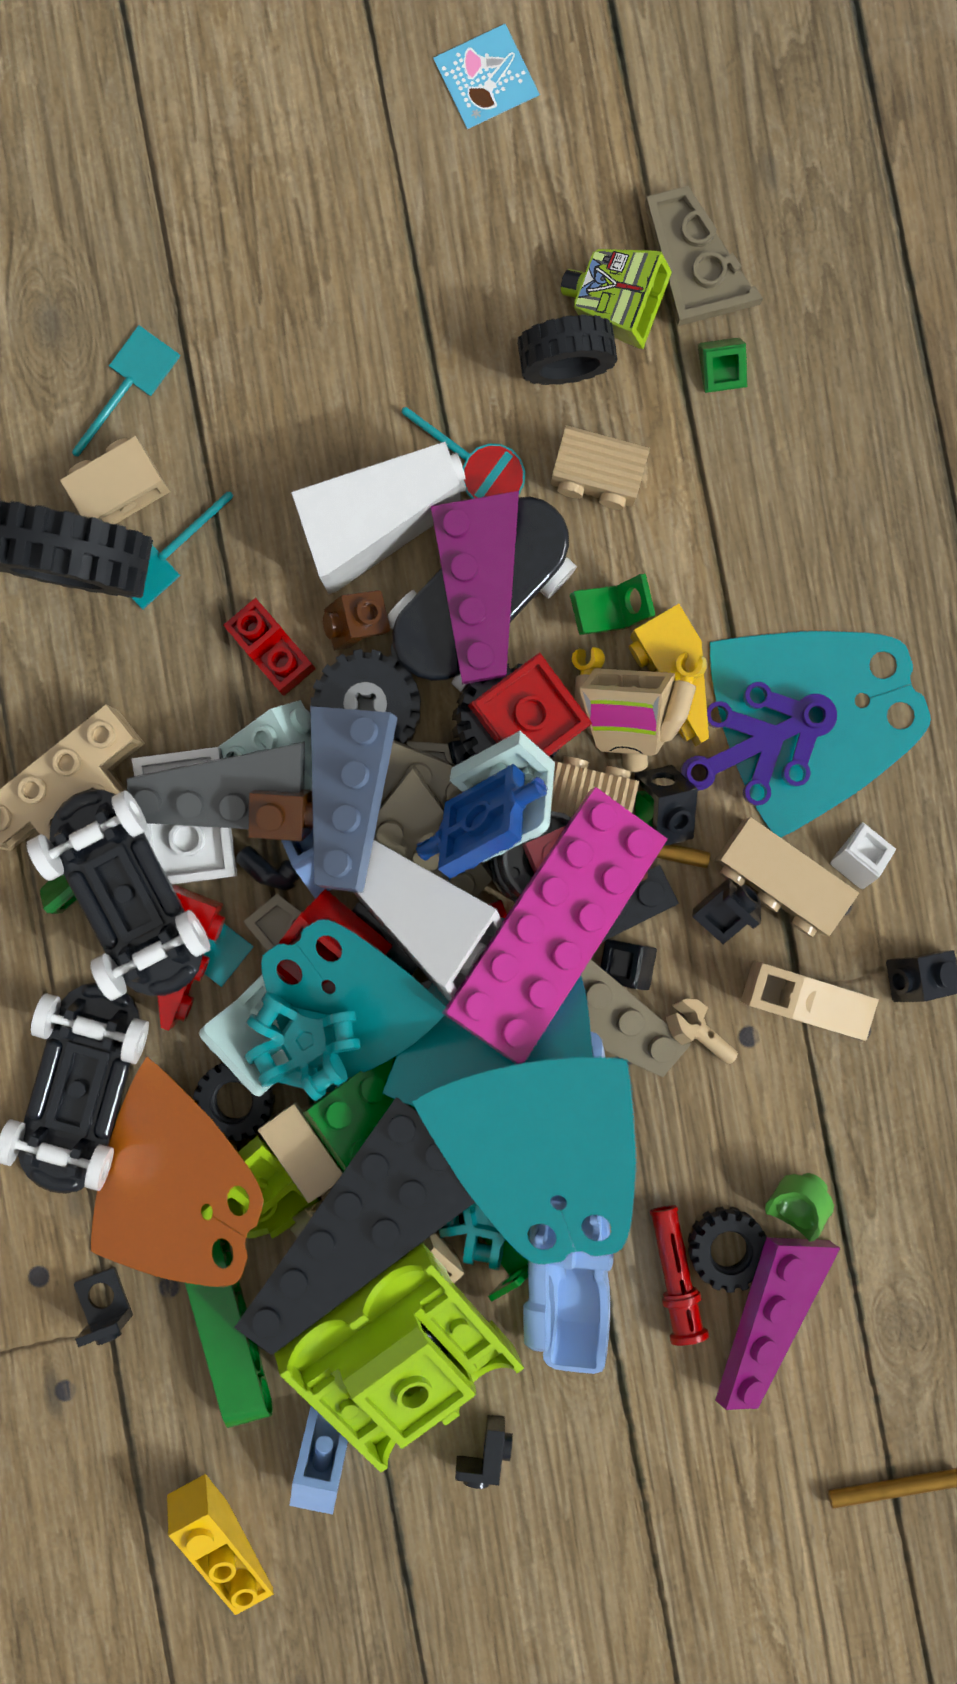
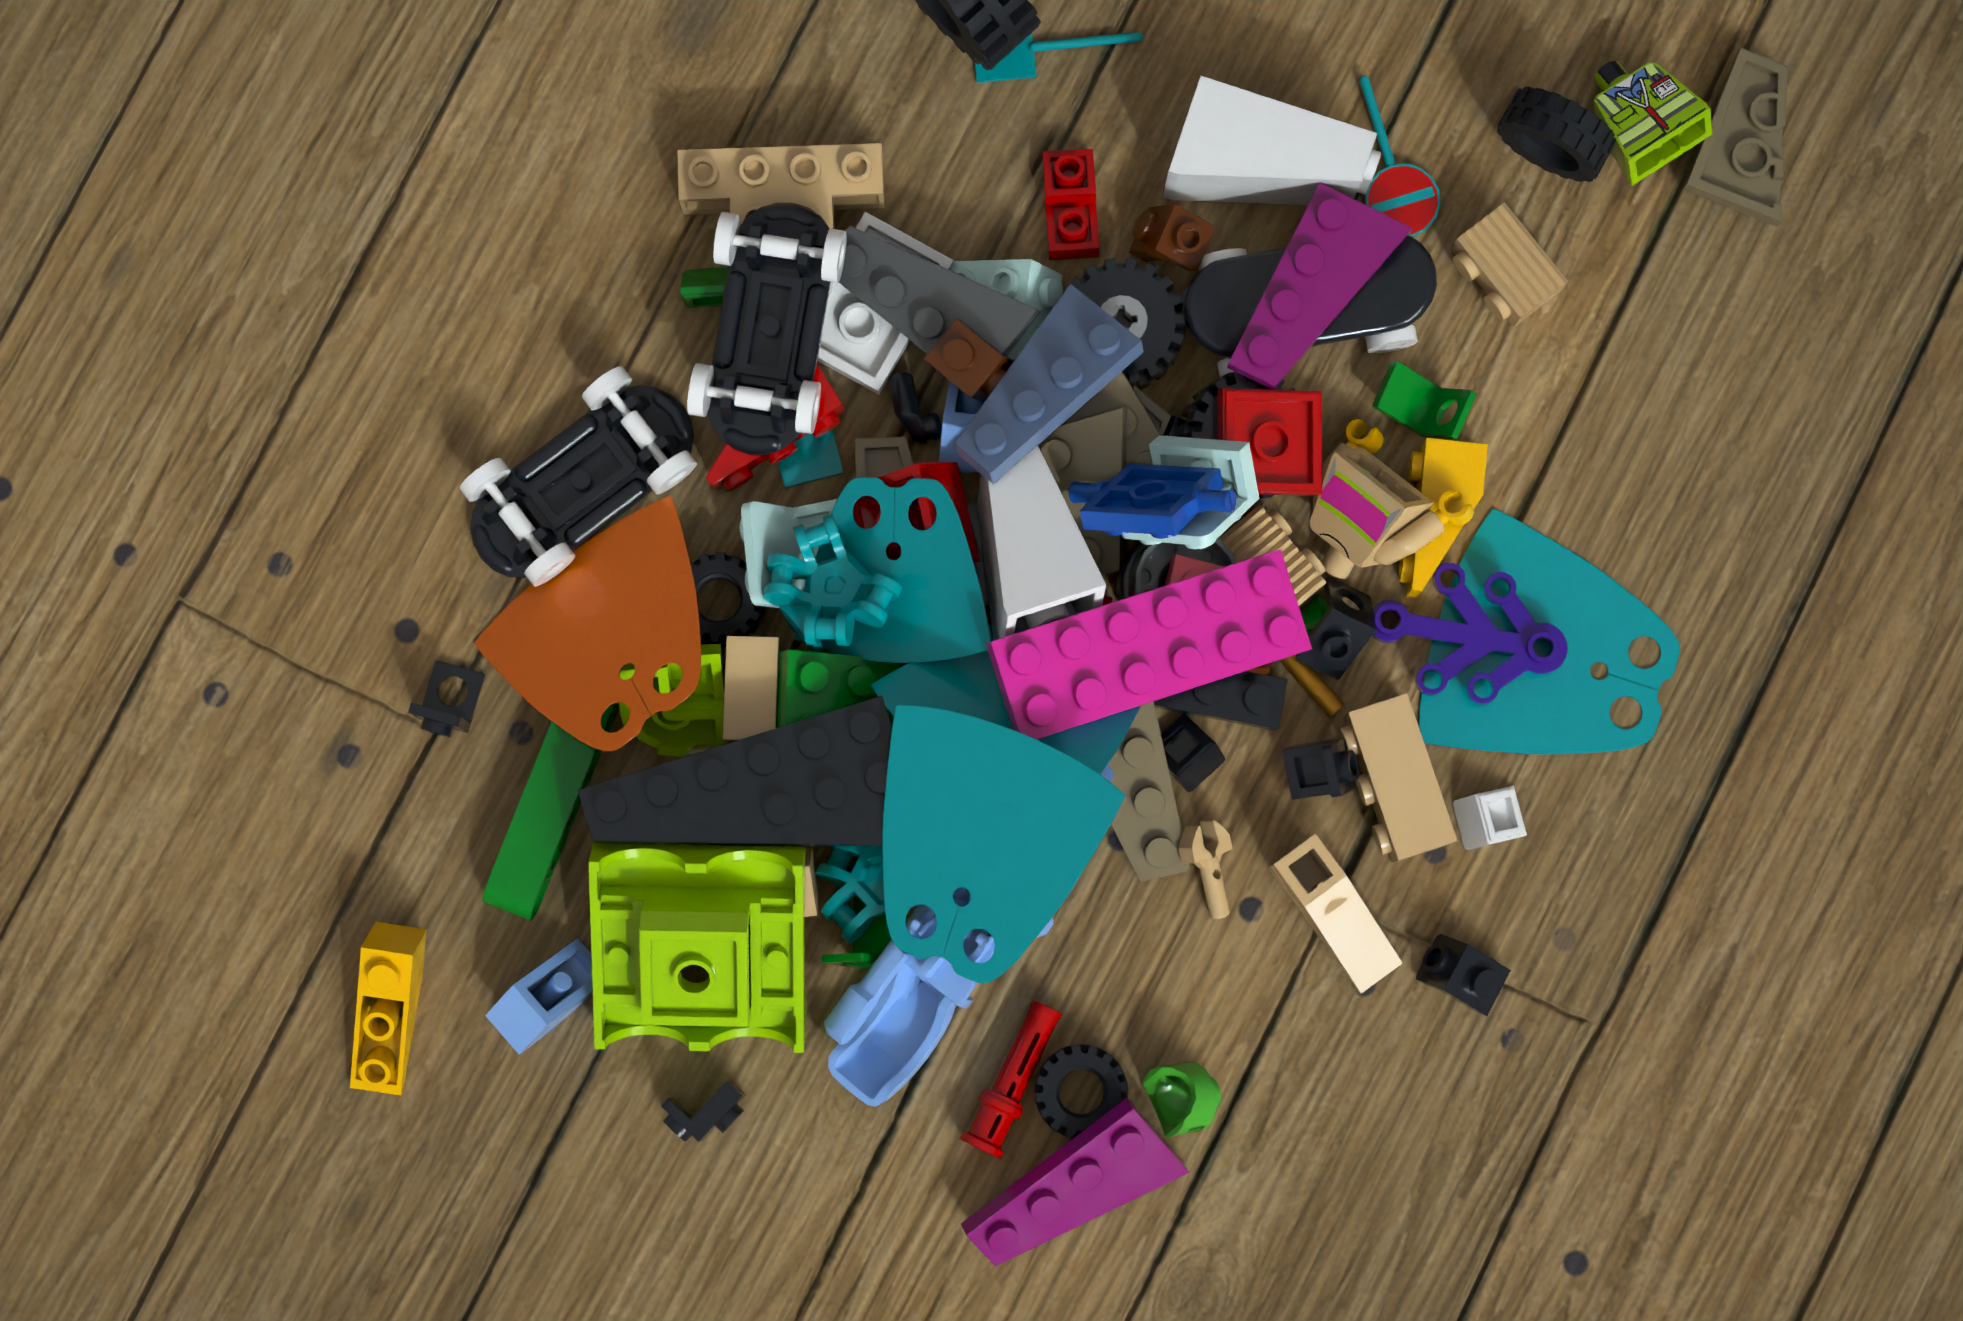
camera: 30 degrees right, 5 degrees down
green slope [698,338,748,393] -> none

